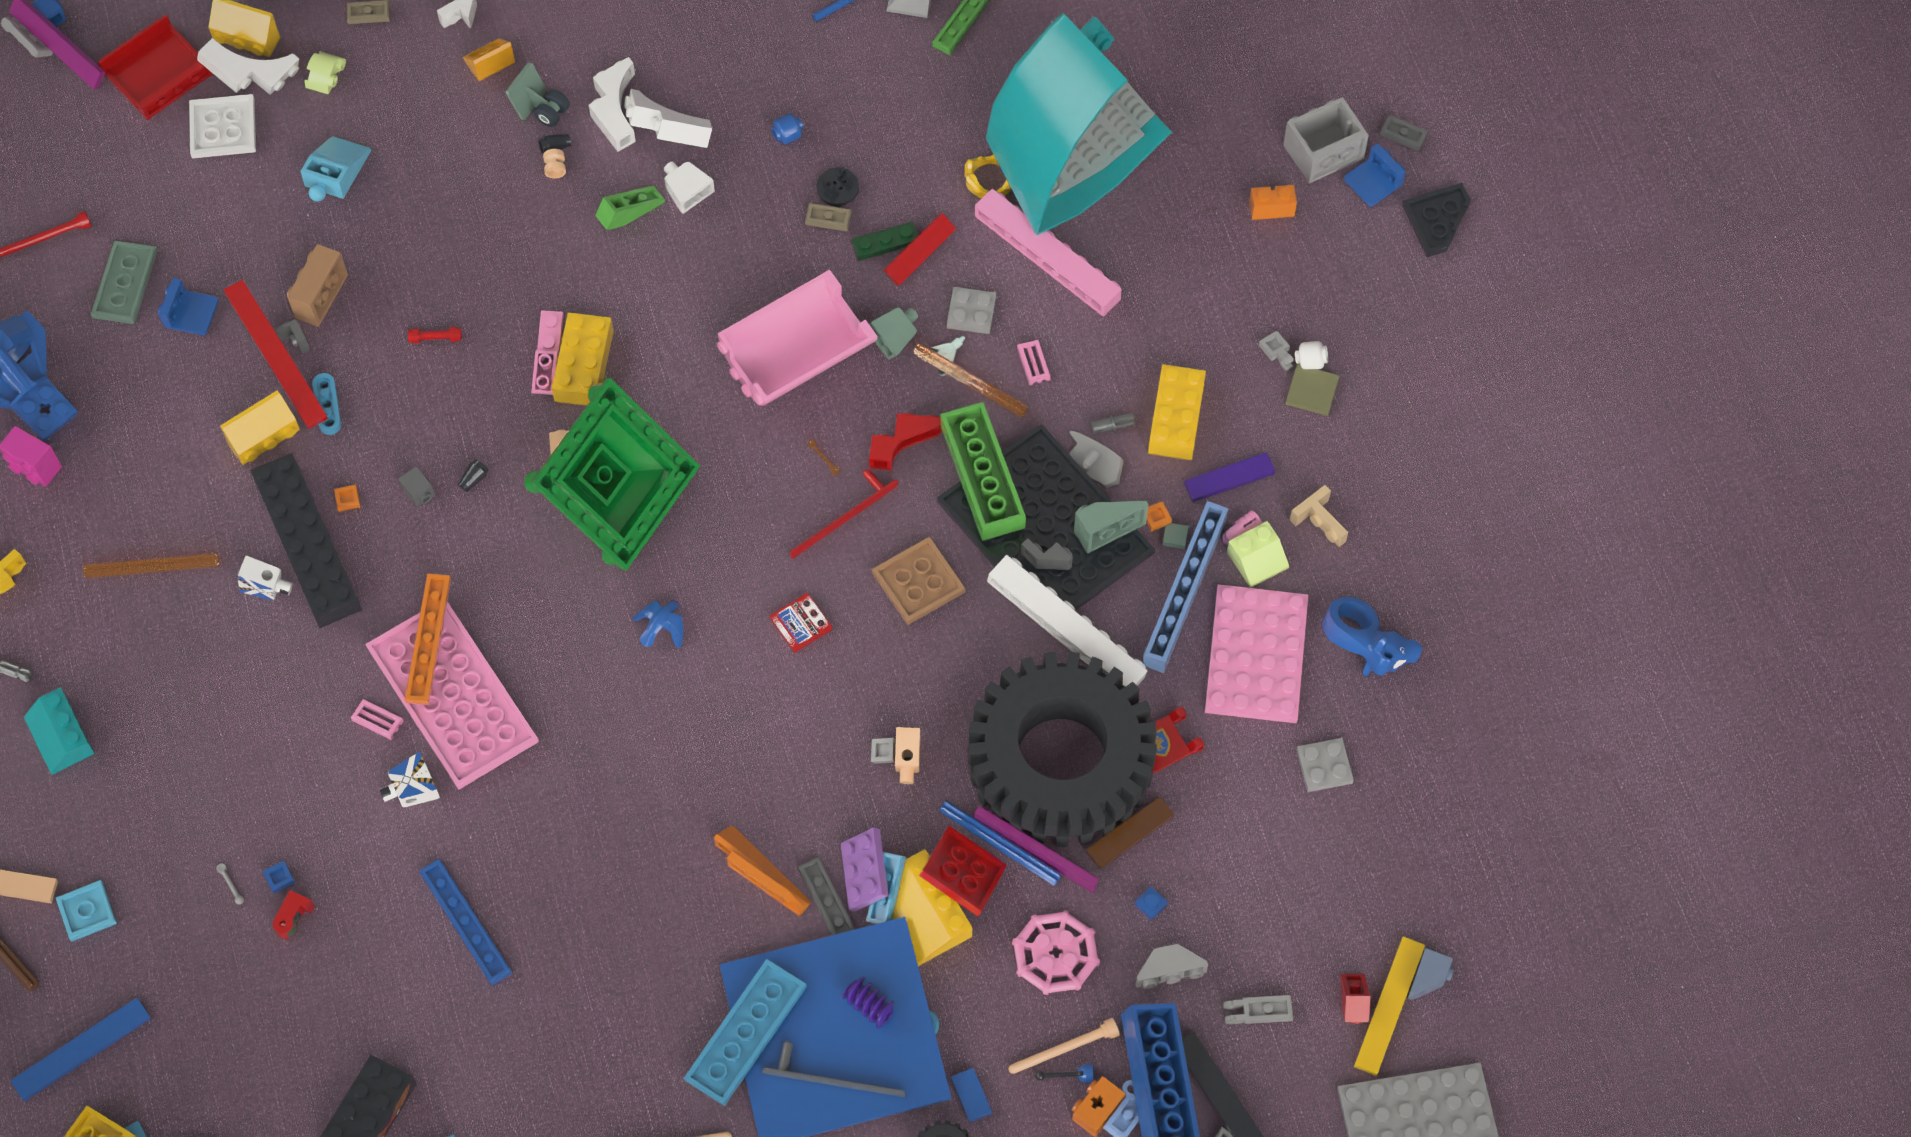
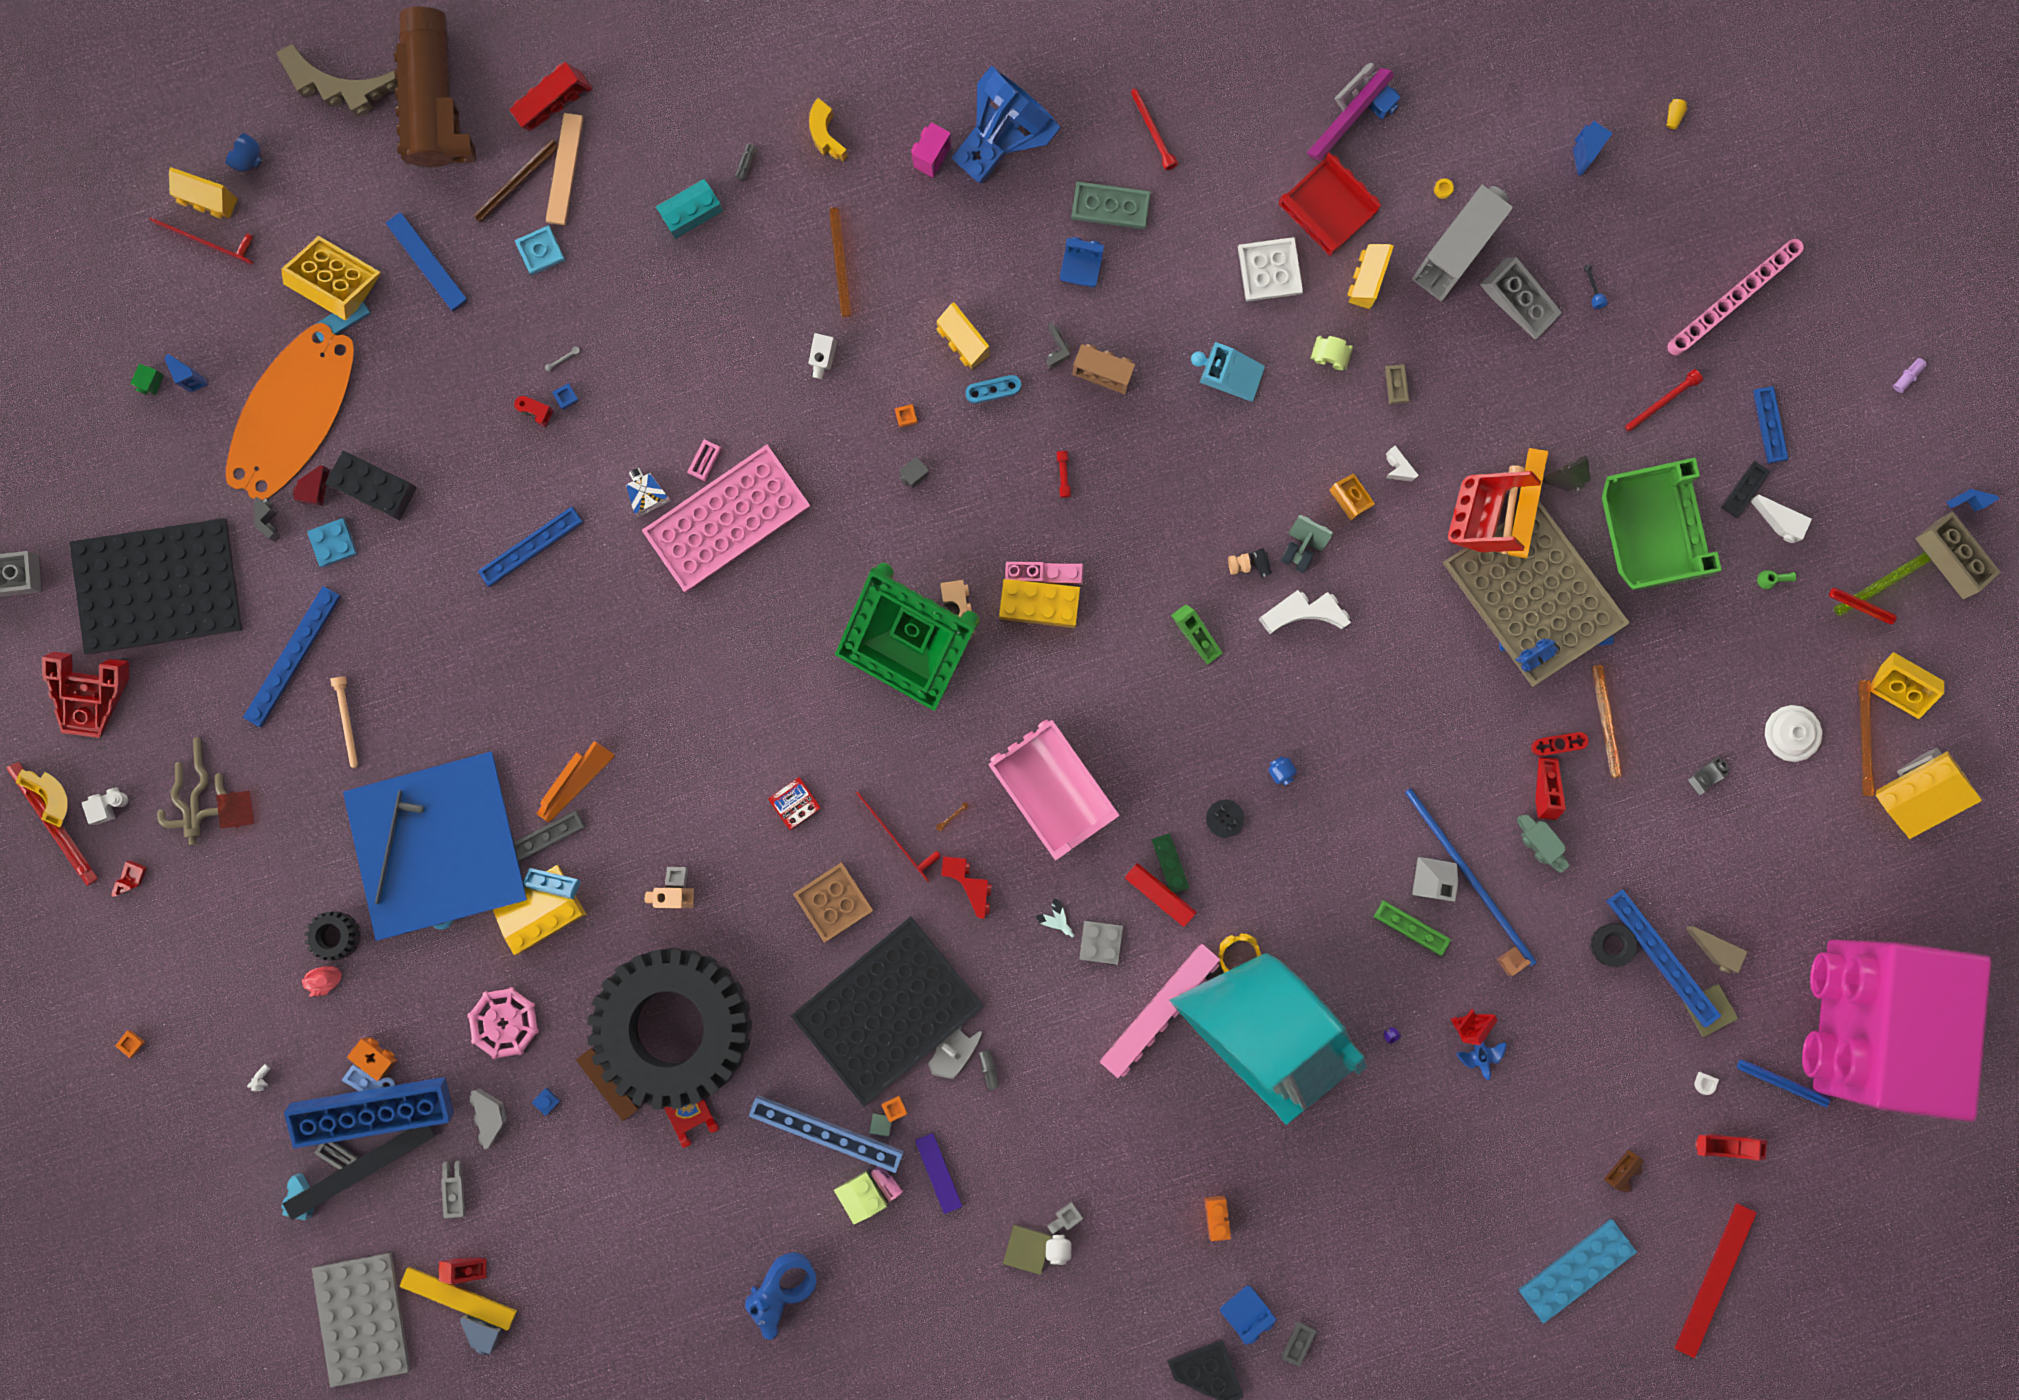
camera: 90 degrees right, 20 degrees up
white arch [197,38,299,95] -> none
red tile [223,279,328,430] -> none
black brick [250,453,362,628] -> none
orange plate [405,574,451,705] -> none
black cone [457,459,489,493] -> none
white arch [624,89,712,148] -> none
blue animal [632,600,683,648] -> none
white torso [664,162,715,214] -> none
dark azure plate [684,959,807,1107] -> none
dark tan plate [805,203,852,231] -> none
medium lavender plate [841,828,889,911] -> none
dark purple piece [841,976,894,1029] -> none
sand green torso [868,307,918,360] -> none
clear orange axle [913,343,1028,417] -> none
red plate [919,825,1007,916] -> none
blue axle [940,801,1061,885] -> none
bright green brick [941,402,1026,541] -> none
blue tile [951,1068,992,1123] -> none
magenta tile [974,806,1099,893] -> none
white brick [987,555,1147,687] -> none
light nougat piece [1009,1018,1120,1074] -> none
bright pink tile [1017,340,1050,385] -> none
dark grey slope [1021,539,1073,570] -> none
hinge [1035,1063,1094,1083] -> none
sand green slope [1074,501,1149,554] -> none
yellow piece [1148,364,1206,460] -> none
bright pink plate [1205,584,1308,723] -> none
light grey container [1283,97,1369,183] -> none
tan bracket [1290,485,1348,547] -> none
light grey plate [1296,738,1354,792] -> none

